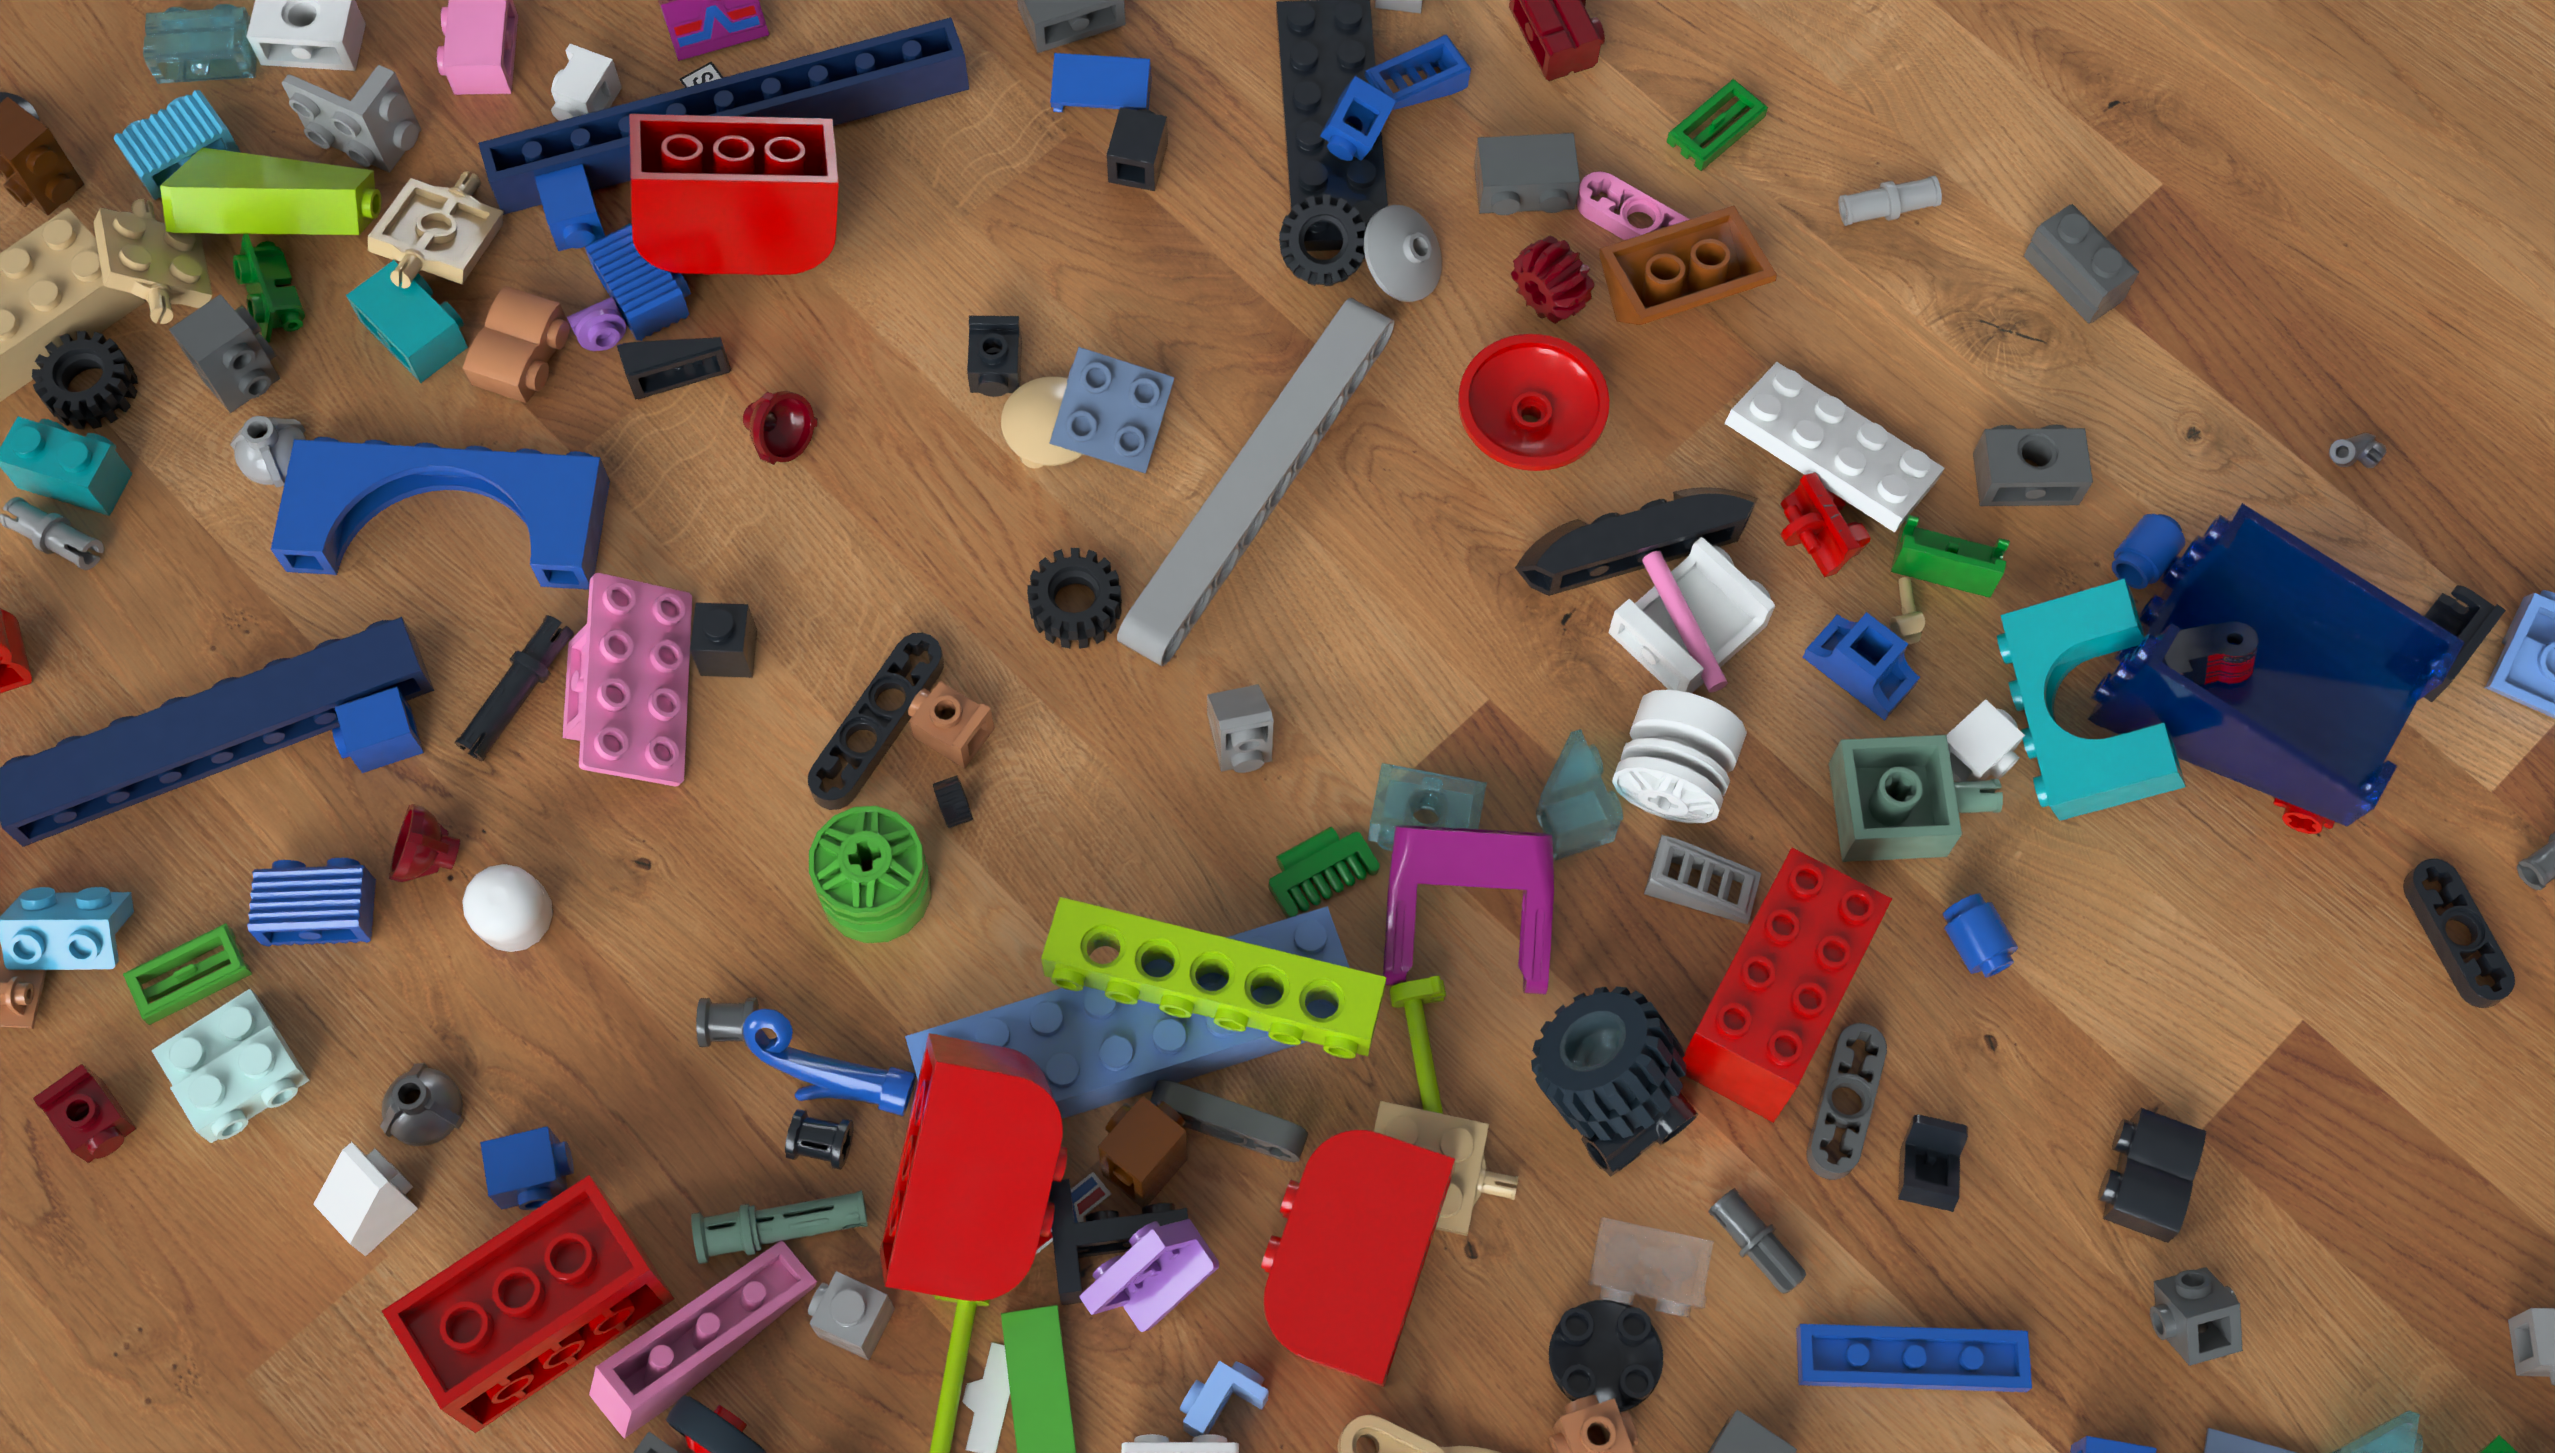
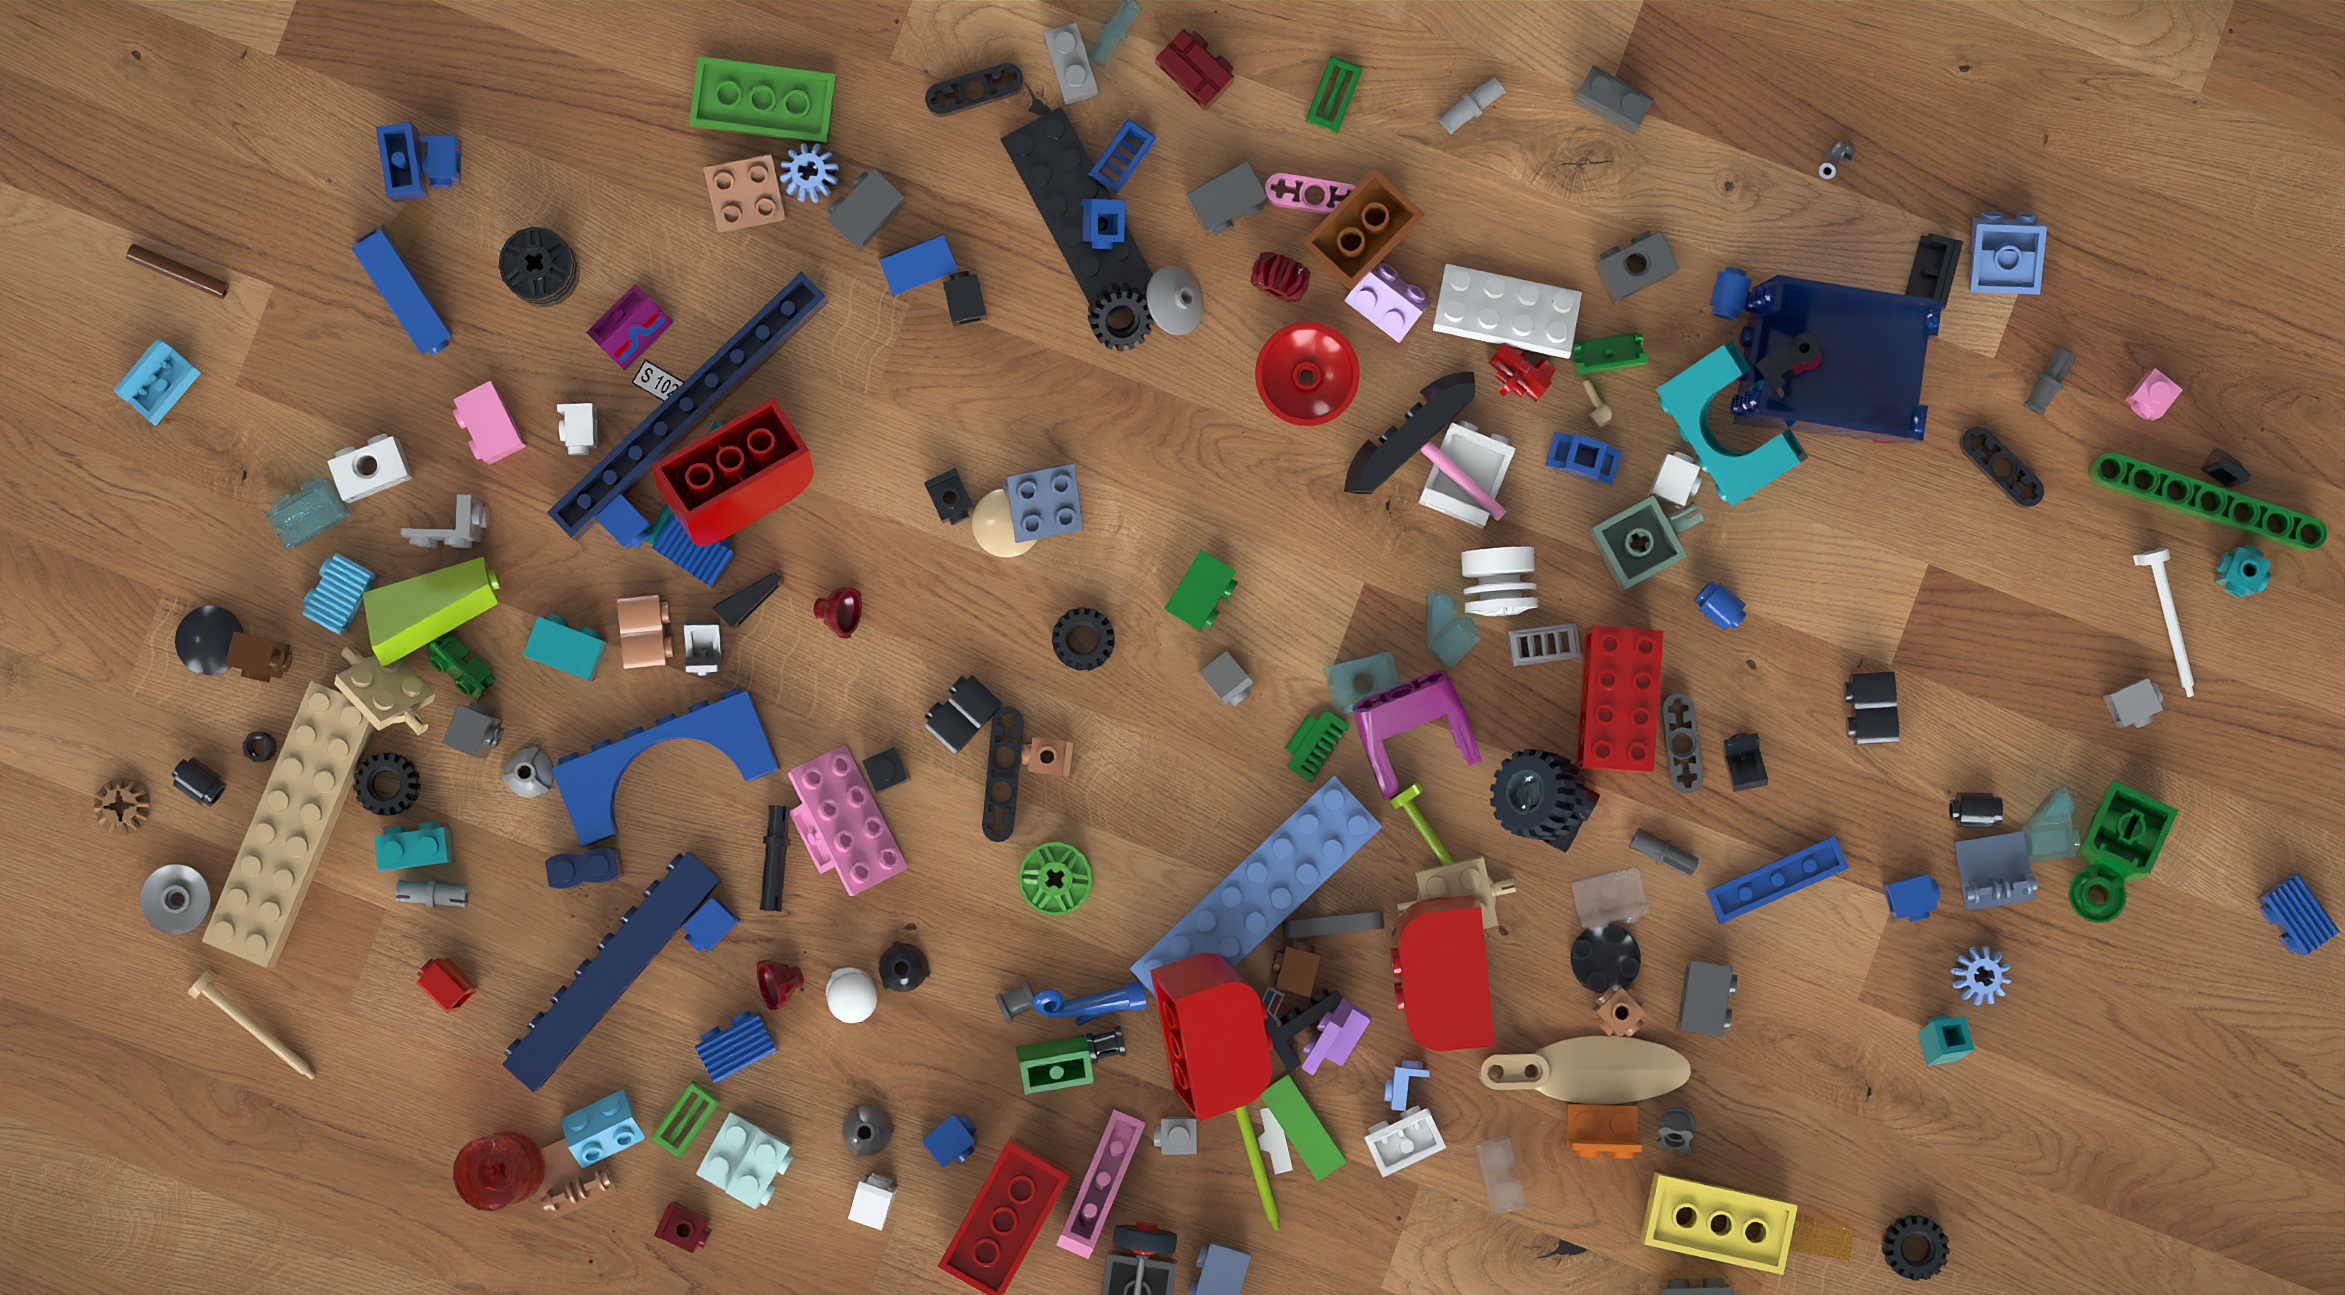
camera: 20 degrees left, 20 degrees up
tan plate [368,171,503,288] -> none
medium lavender plate [566,297,626,351] -> none
sand green pin [691,1190,868,1264] -> none
black axle [933,775,974,828] -> none
lime brick [1041,897,1387,1059] -> none
light grey beam [1117,298,1395,666] -> none
dark grey brick [2150,1267,2243,1366] -> none
none -> dark blue brick [545,848,624,889]
none -> flat silver bracket [684,619,723,676]
none -> black piece [879,941,930,992]
none -> black brick [924,675,1003,755]
none -> green brick [1015,1035,1094,1095]
none -> green brick [1164,549,1238,633]
none -> bracket [1344,262,1431,343]
none -> black brick [1949,792,2003,828]

